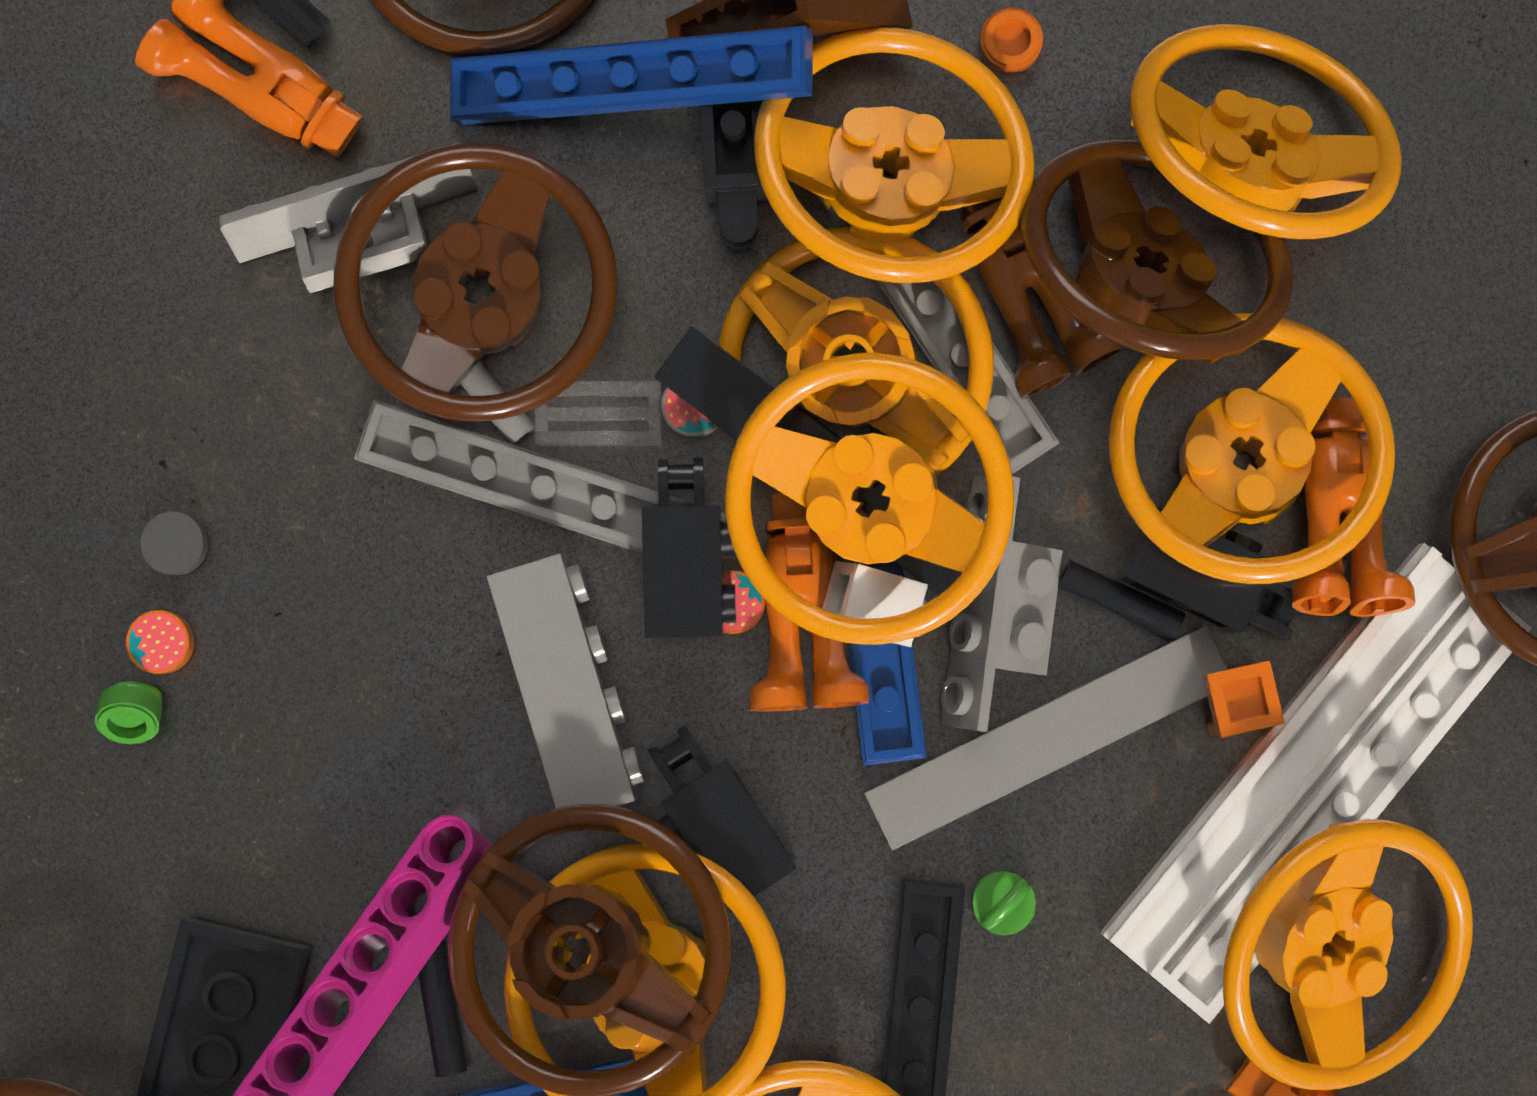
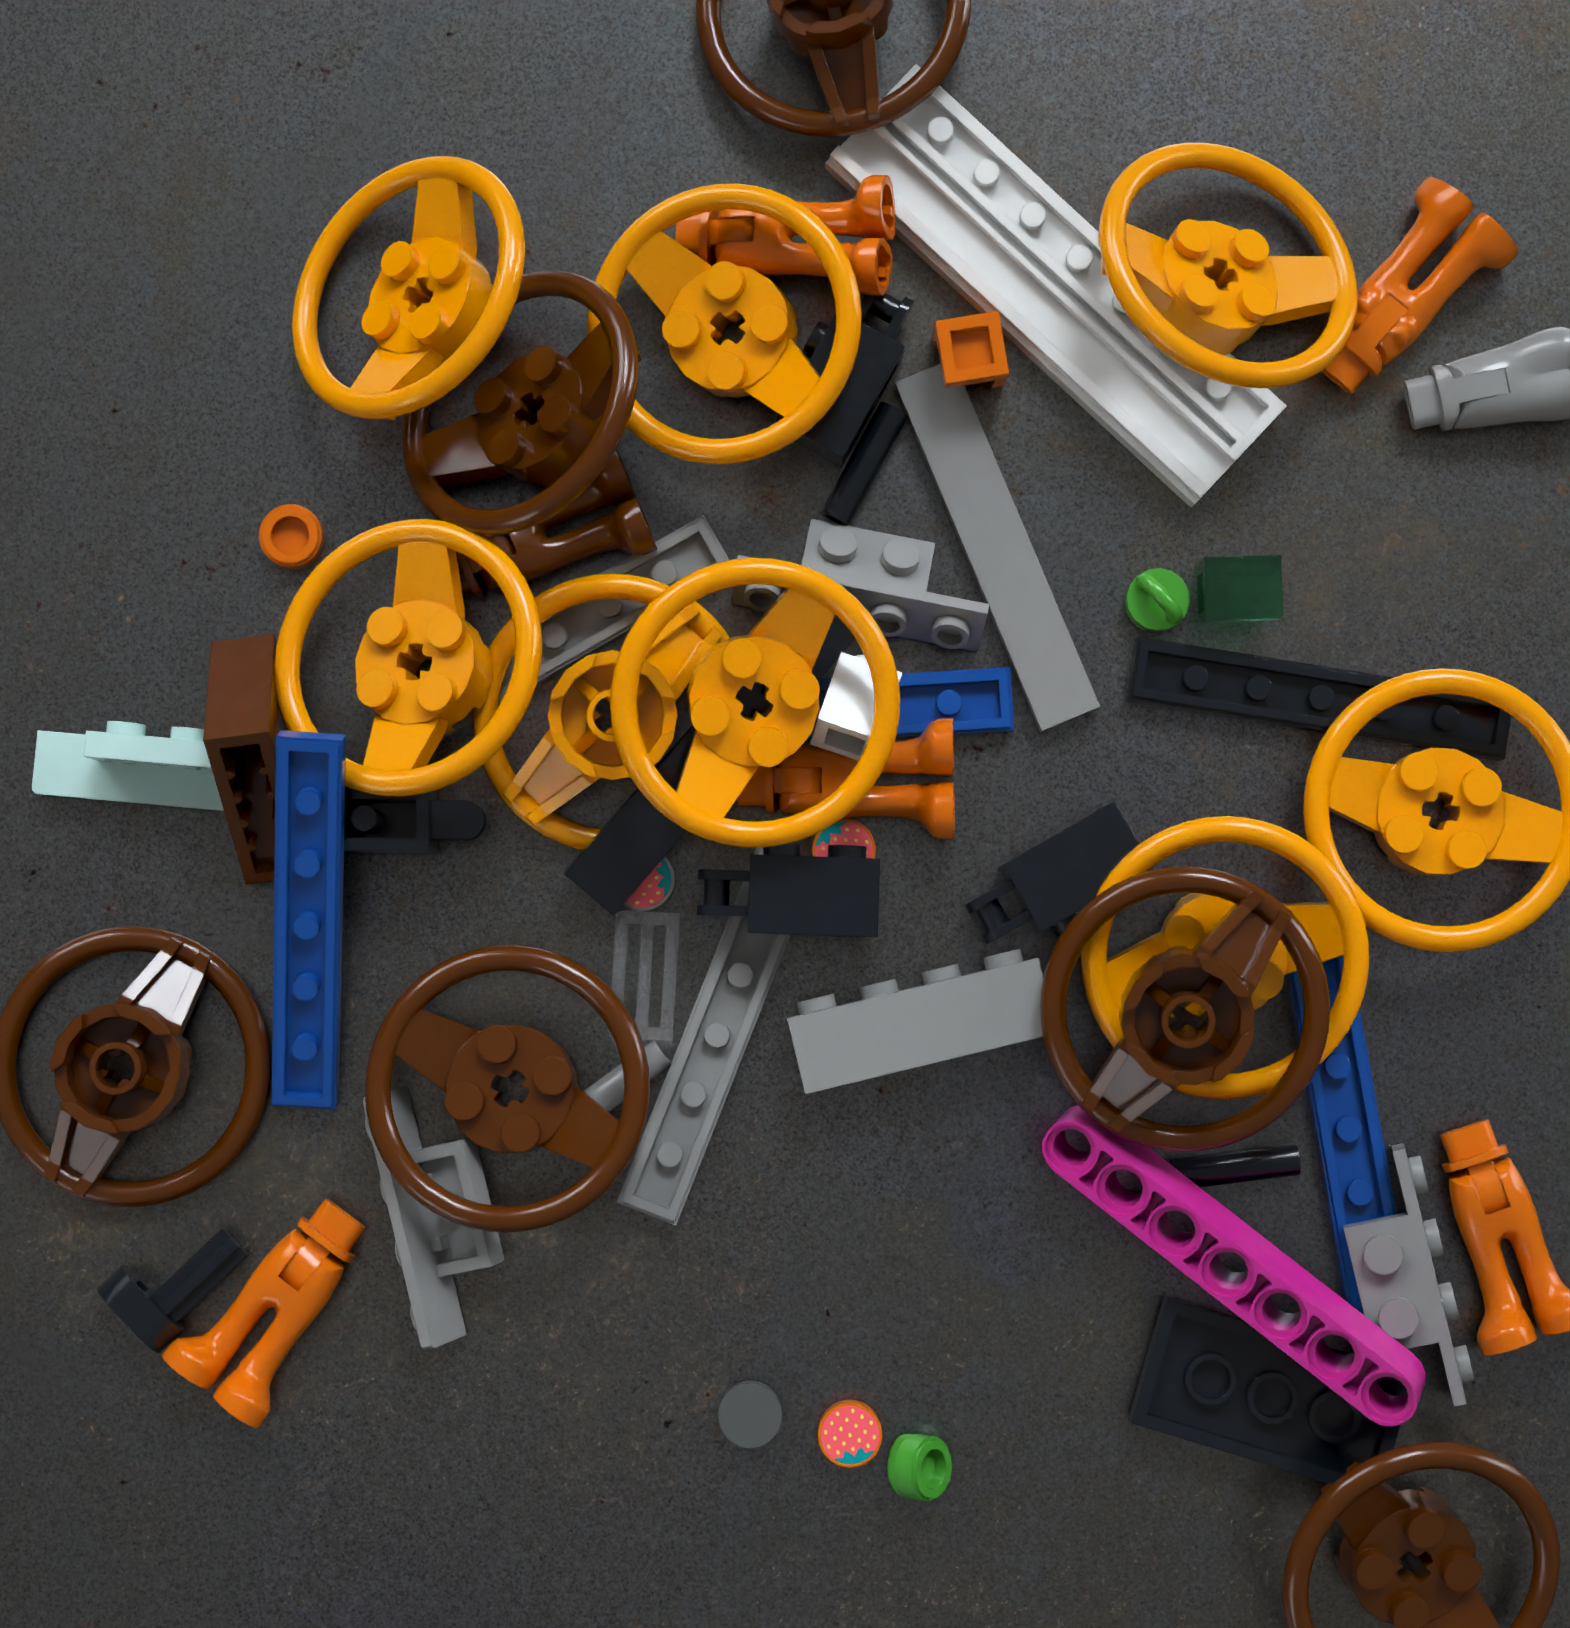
camera: 90 degrees left, 0 degrees up
none -> clear green panel [1195,555,1283,629]

